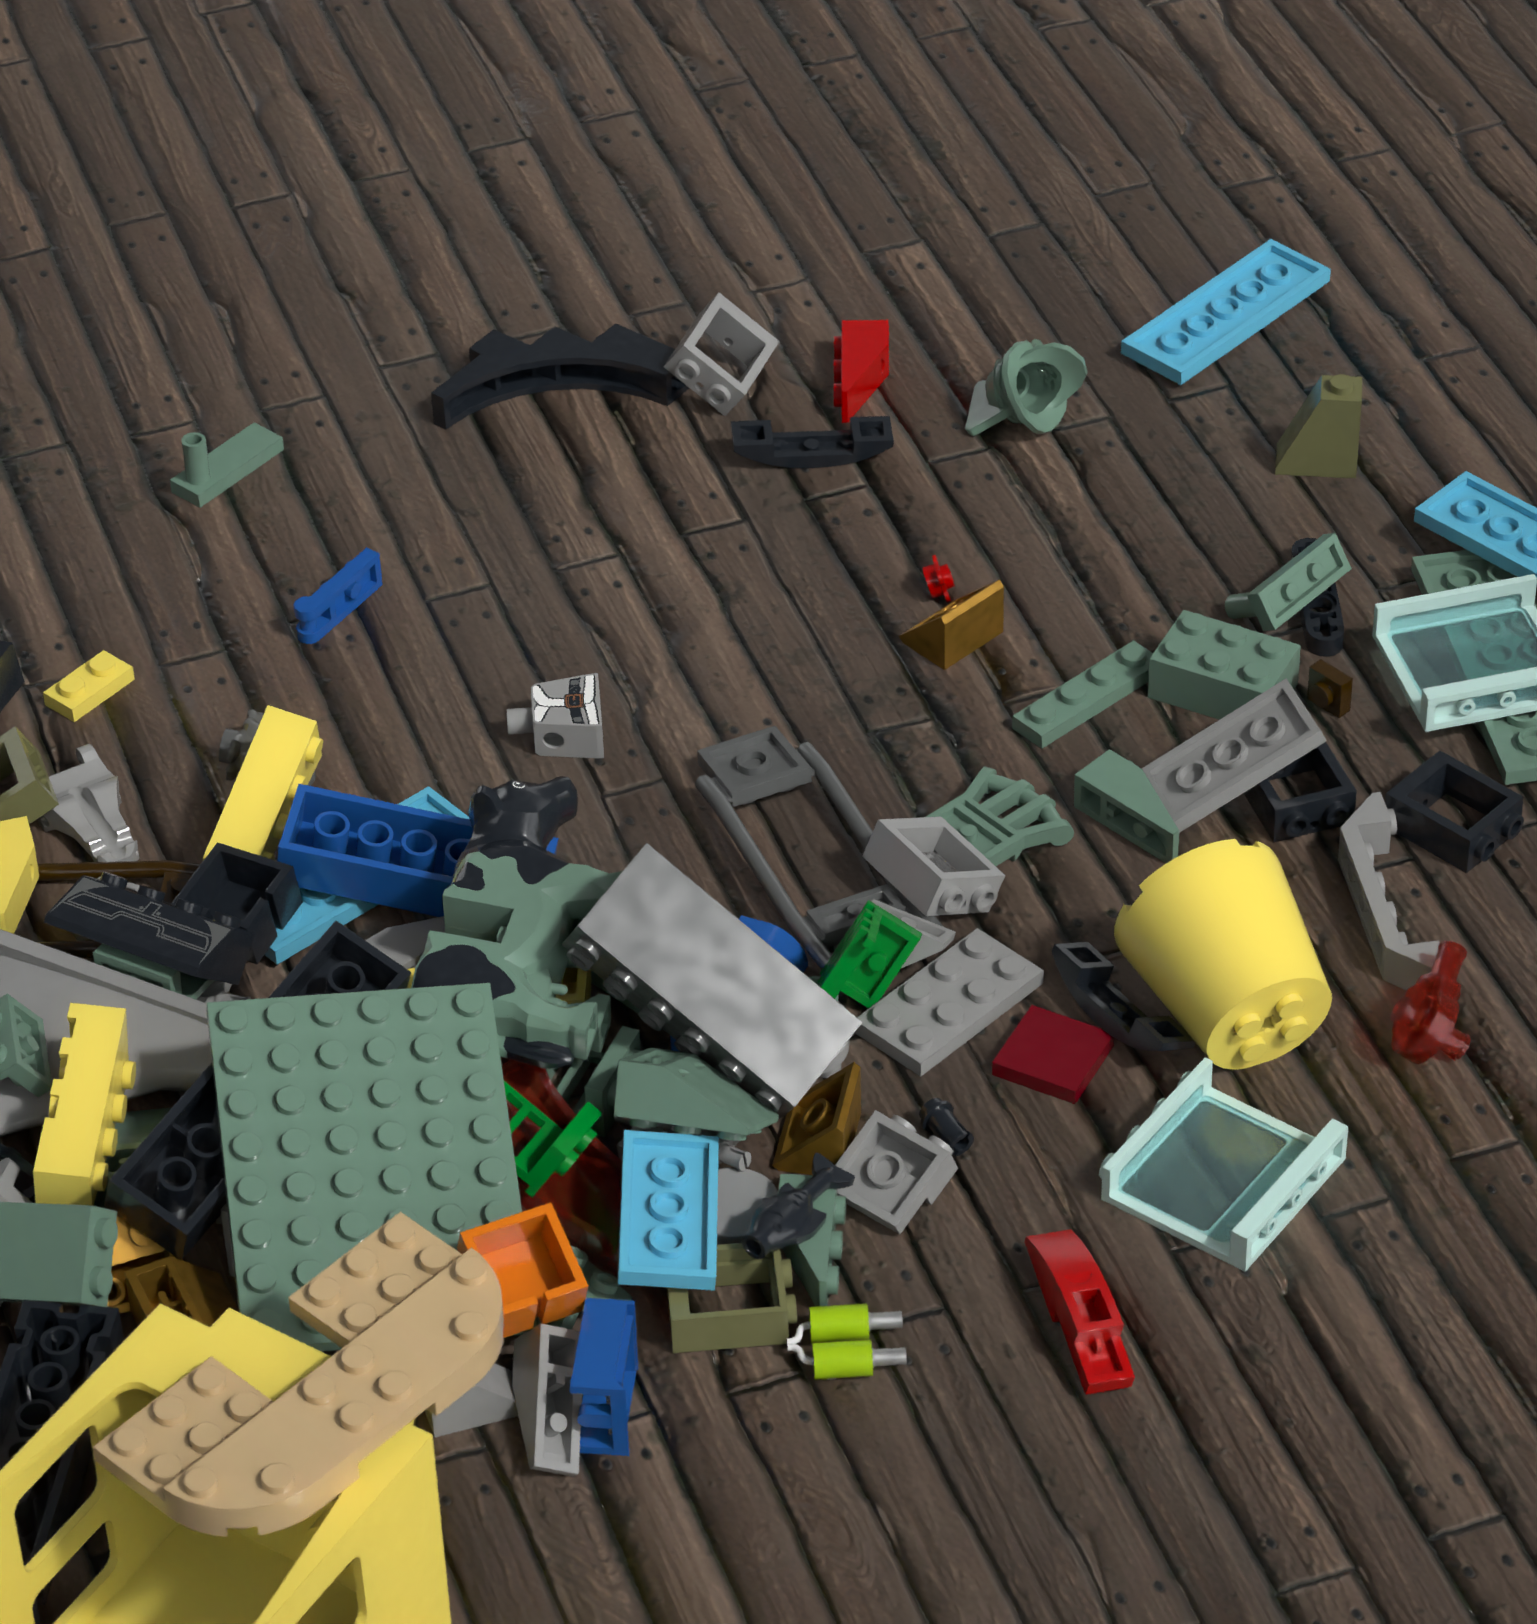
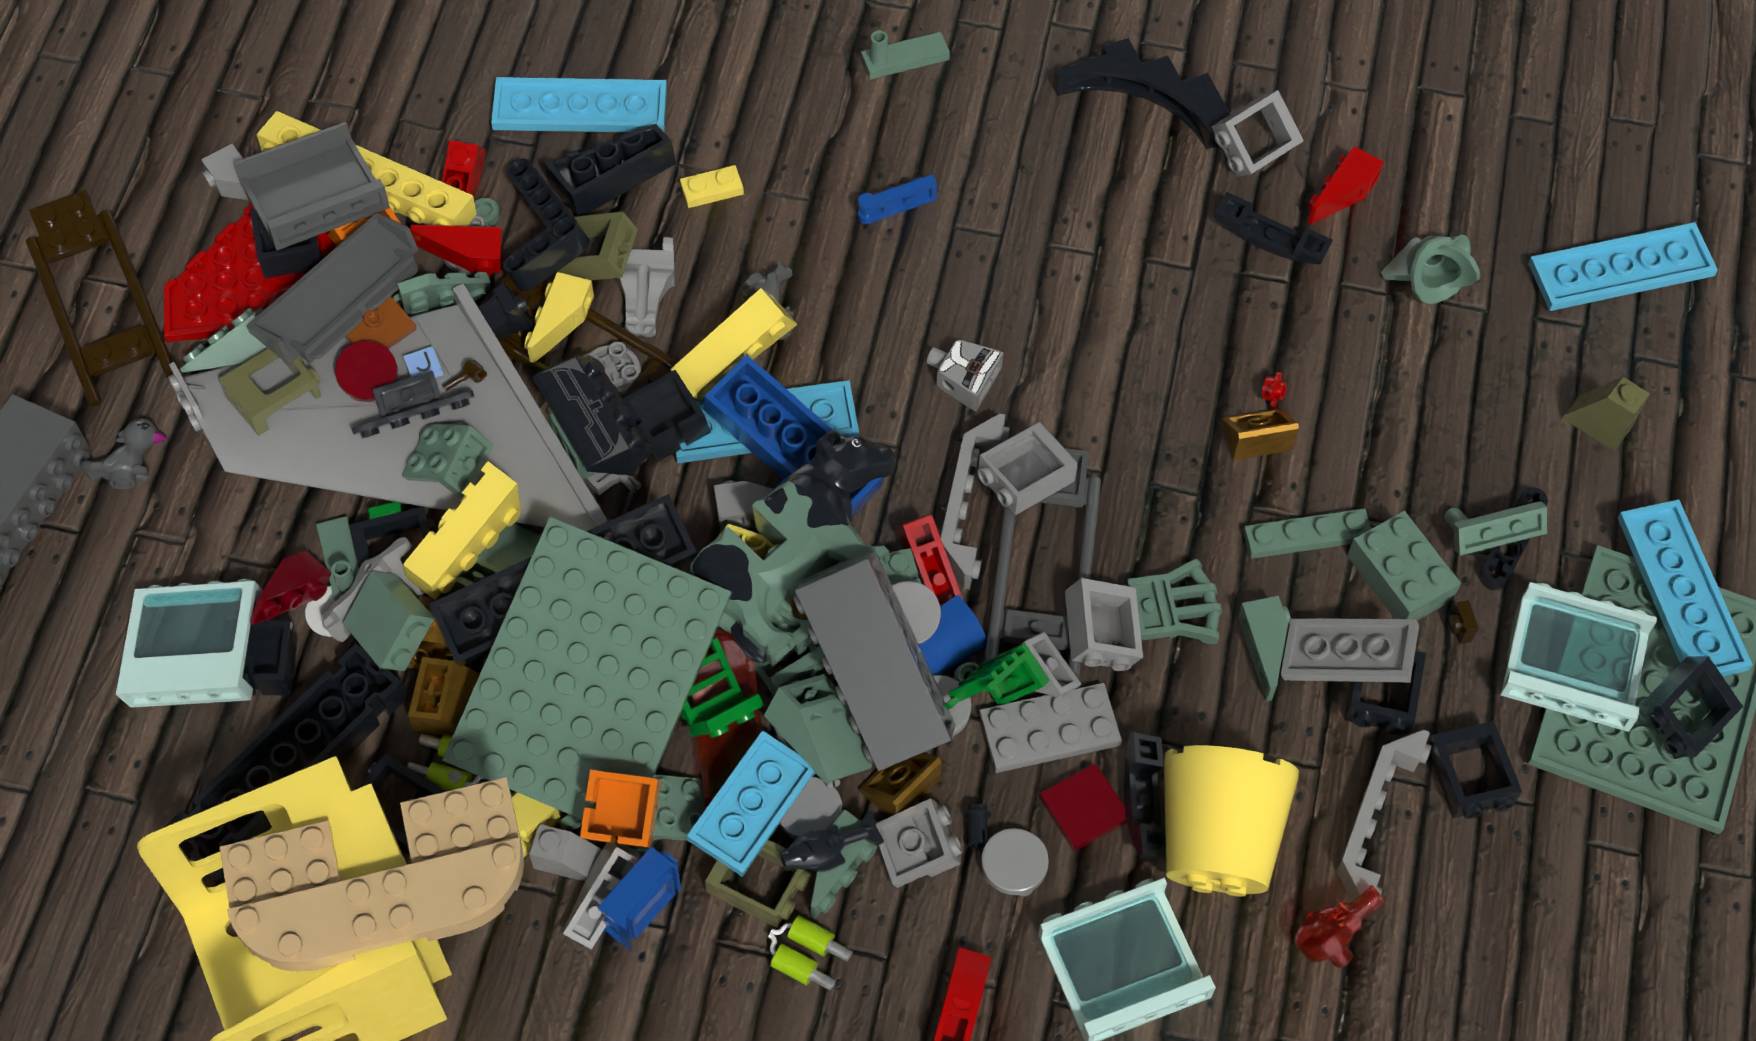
camera: 30 degrees right, 20 degrees up
none -> light grey slope [941,414,1010,590]
none -> light grey window [978,422,1077,515]
none -> light grey tile [981,828,1049,896]

